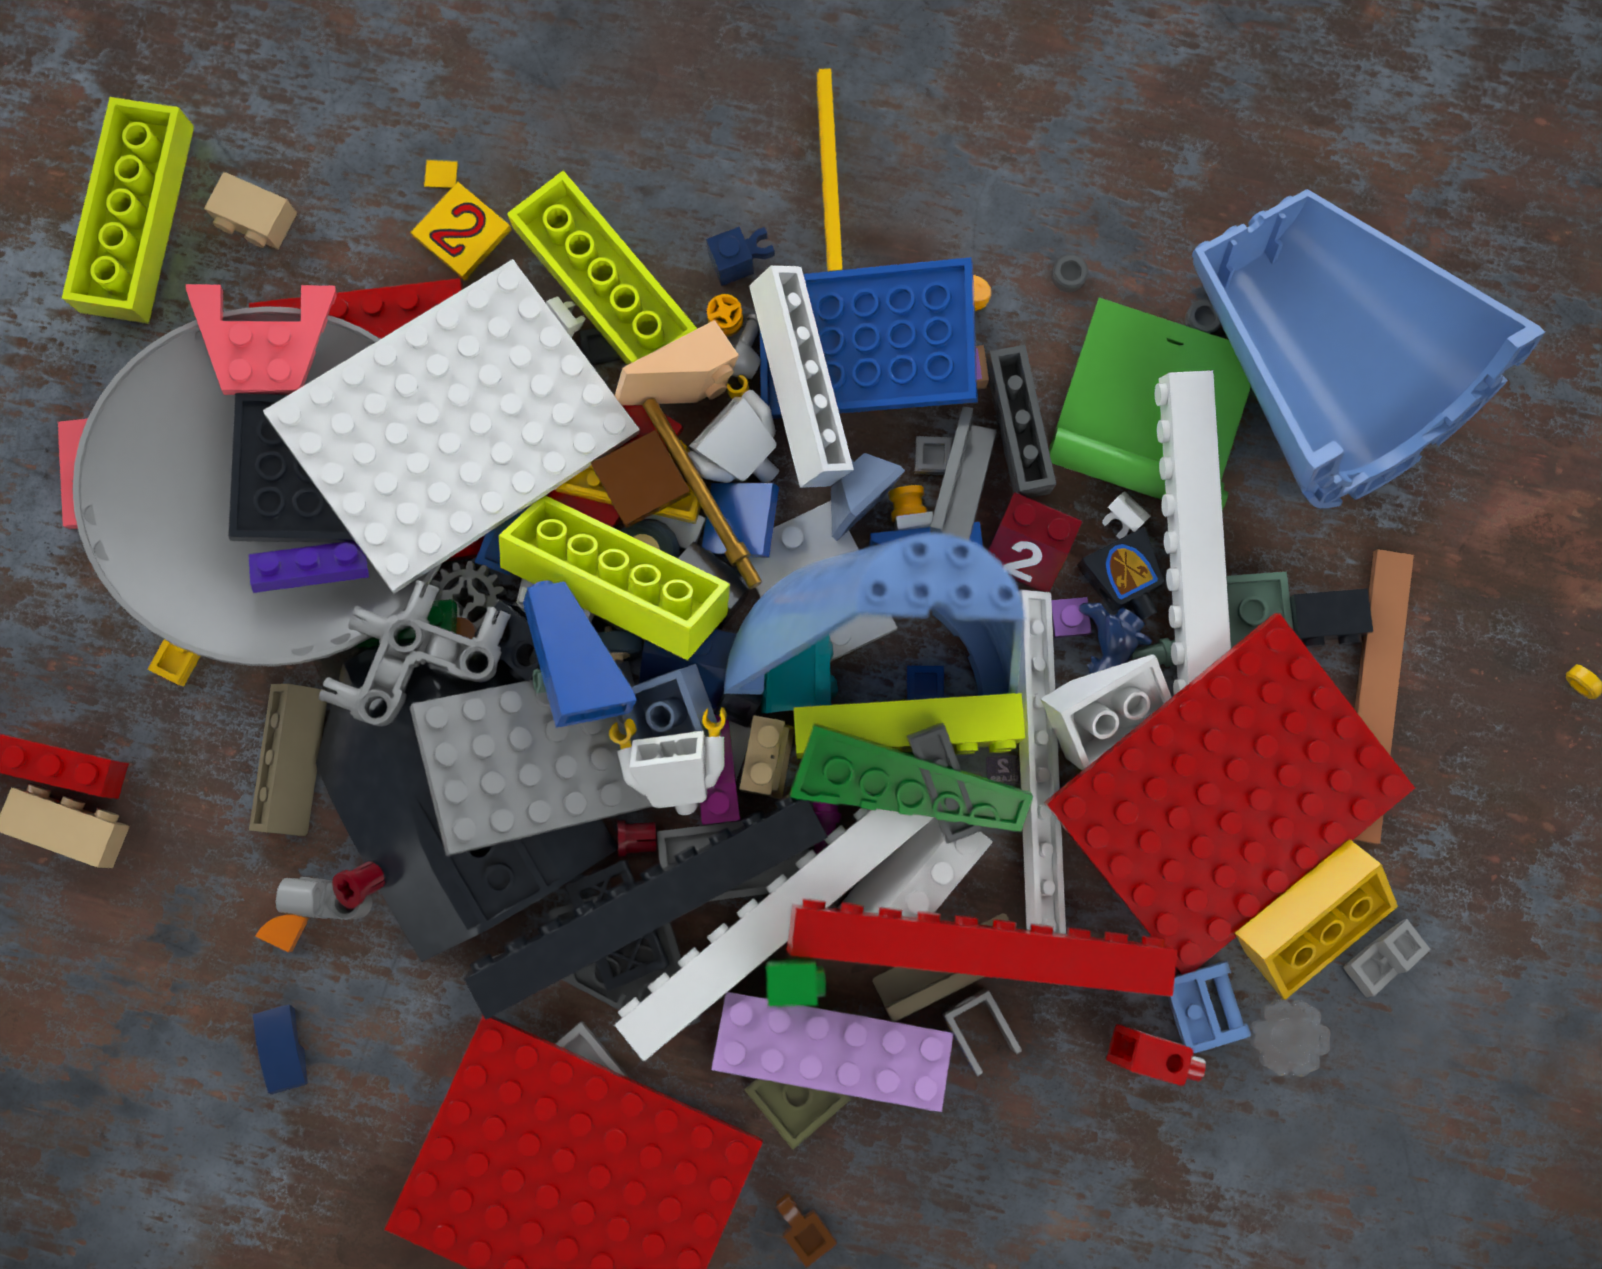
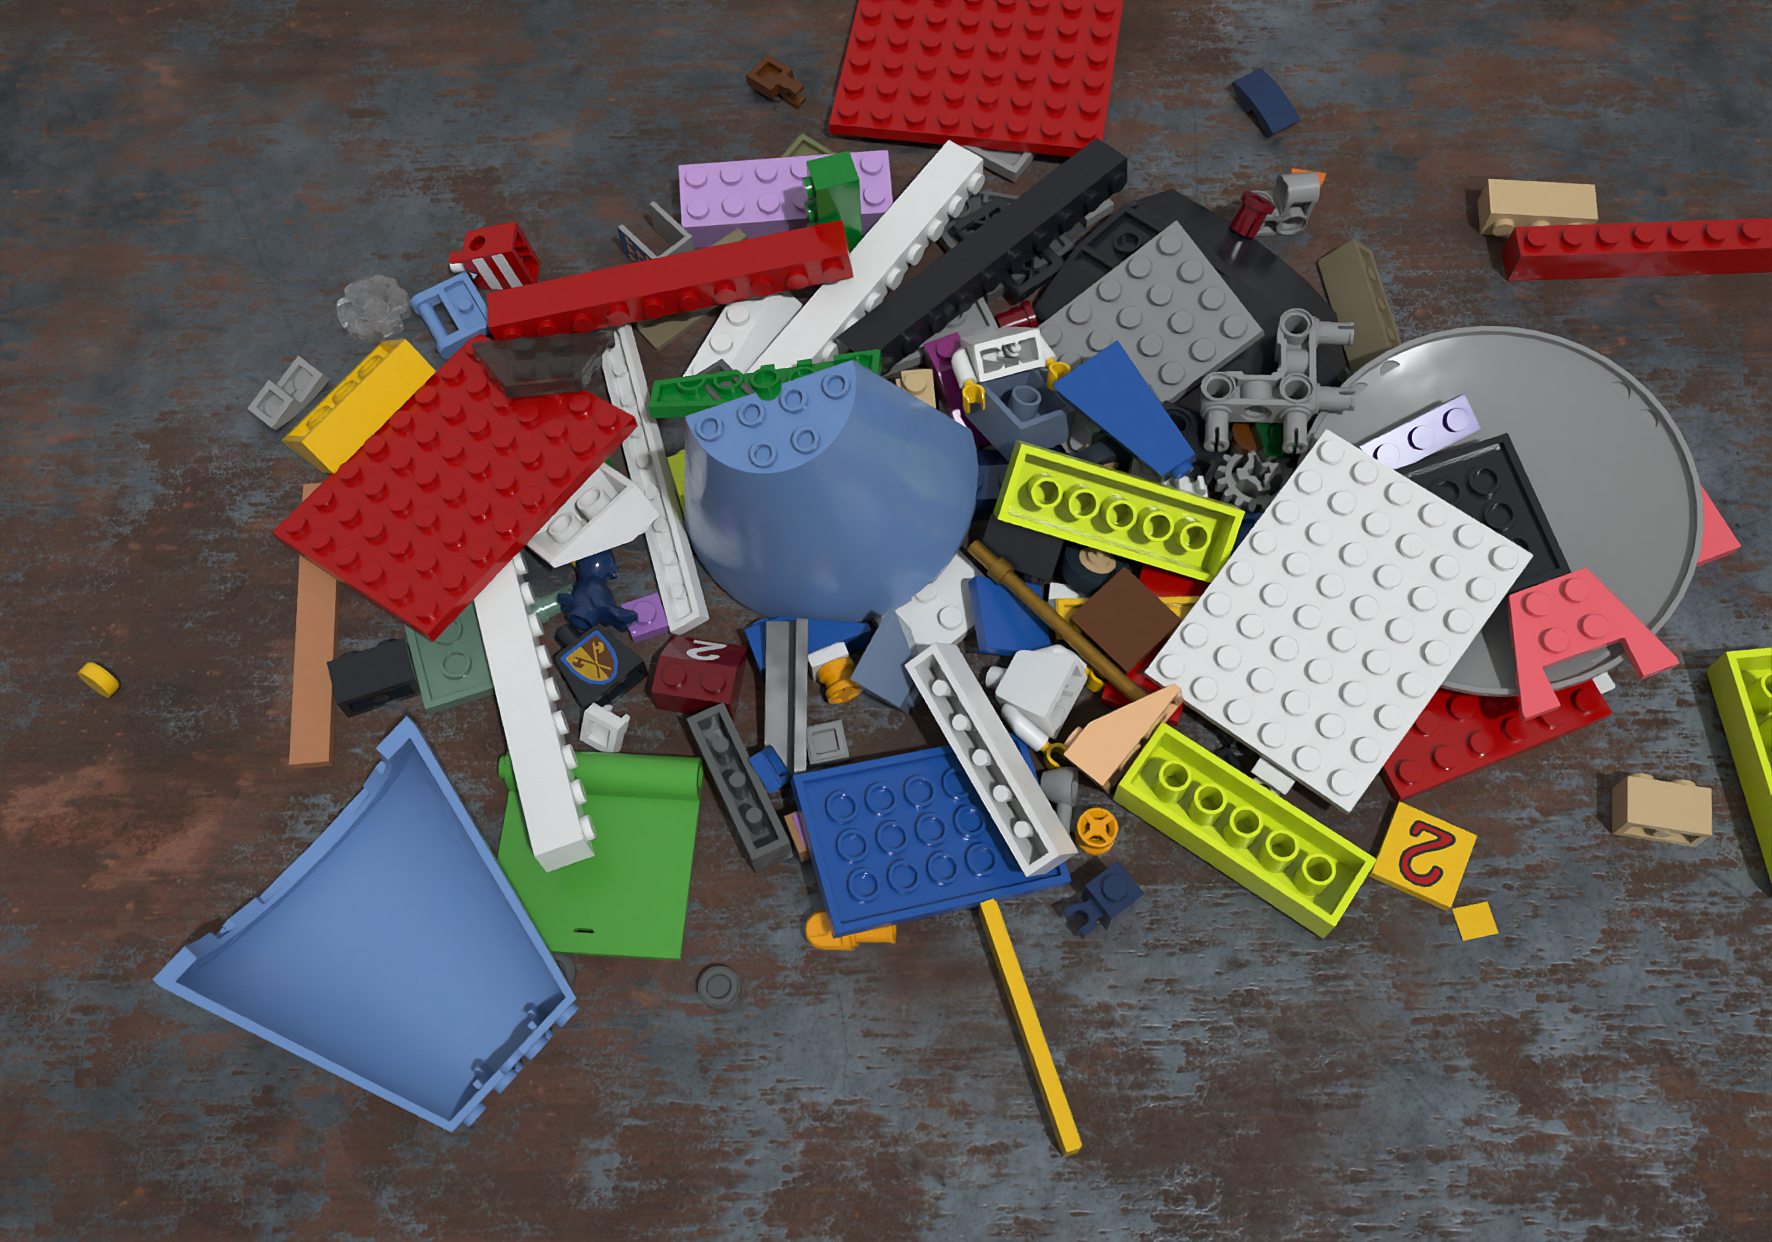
camera: 165 degrees right, 15 degrees down
none -> clear smoke wing [472,330,616,398]
none -> blue tile [748,745,792,794]

